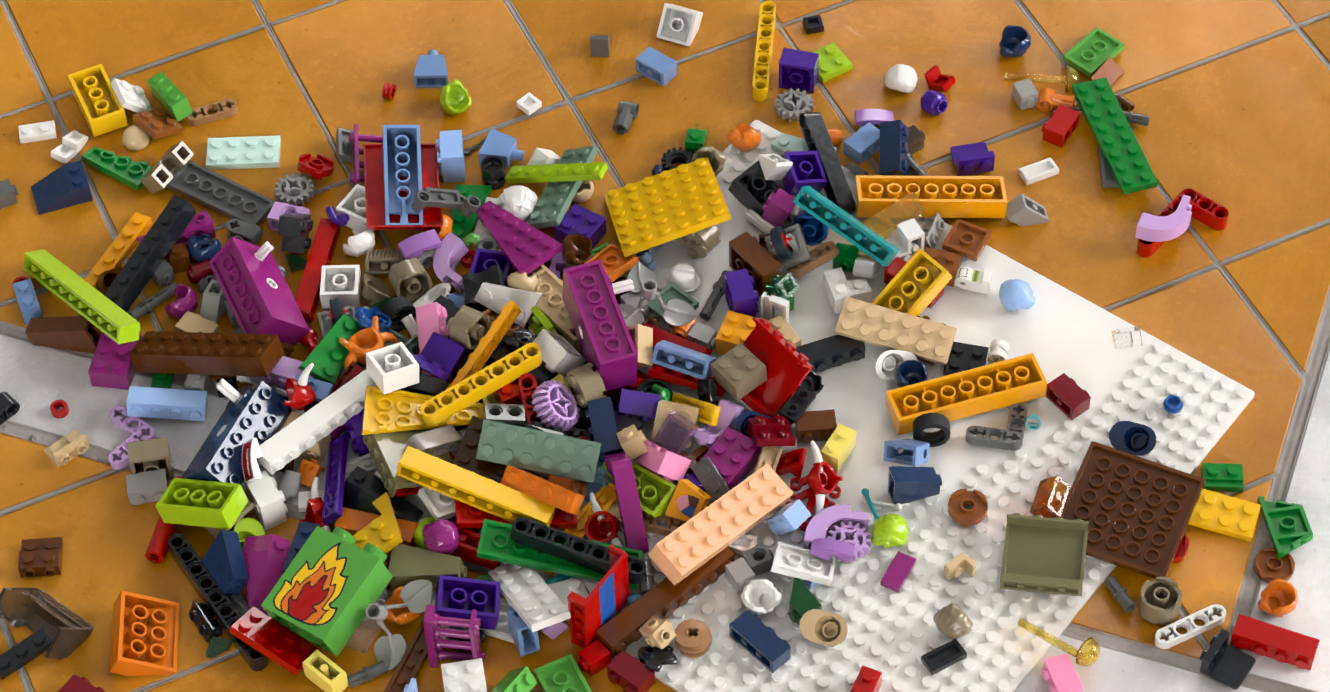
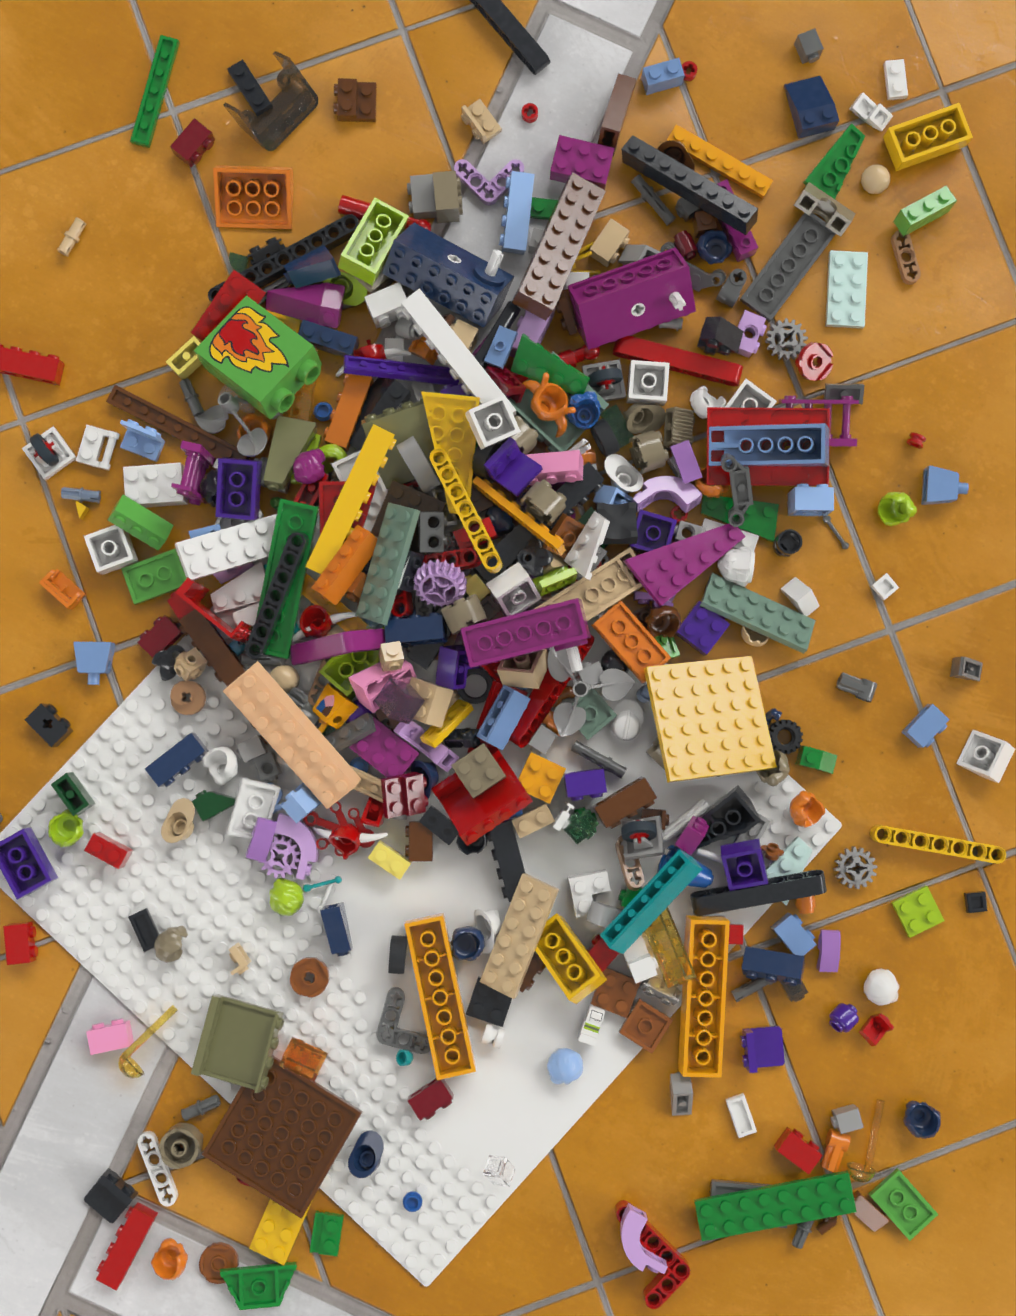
camera: 85 degrees right, 35 degrees up
lime brick [23,249,141,344] -> none
white plate [110,78,152,113] -> none
dark orange plate [132,108,184,139] -> none
magenta hair [165,284,198,319] -> none
slope [242,438,263,484] -> none
red helmet [284,363,316,414] -> none
clear green tile [285,254,307,273] -> none
dark purple arm [326,206,349,226] -> none
yellow wing [353,492,403,554] -> none
bright green arm [462,232,480,247] -> none
medium blue torso [478,129,525,169] -> none
lime plate [505,162,608,184] -> none
tan hair [507,272,539,292] -> none
green arm [651,384,670,401] -> none
white slope [758,153,793,180] -> none
dark purple brick [779,48,819,94] -> none
dark grey tile [846,162,869,175] -> none
magenta tile [880,551,916,593] -> none
medium blue torso [883,439,930,467] -> none

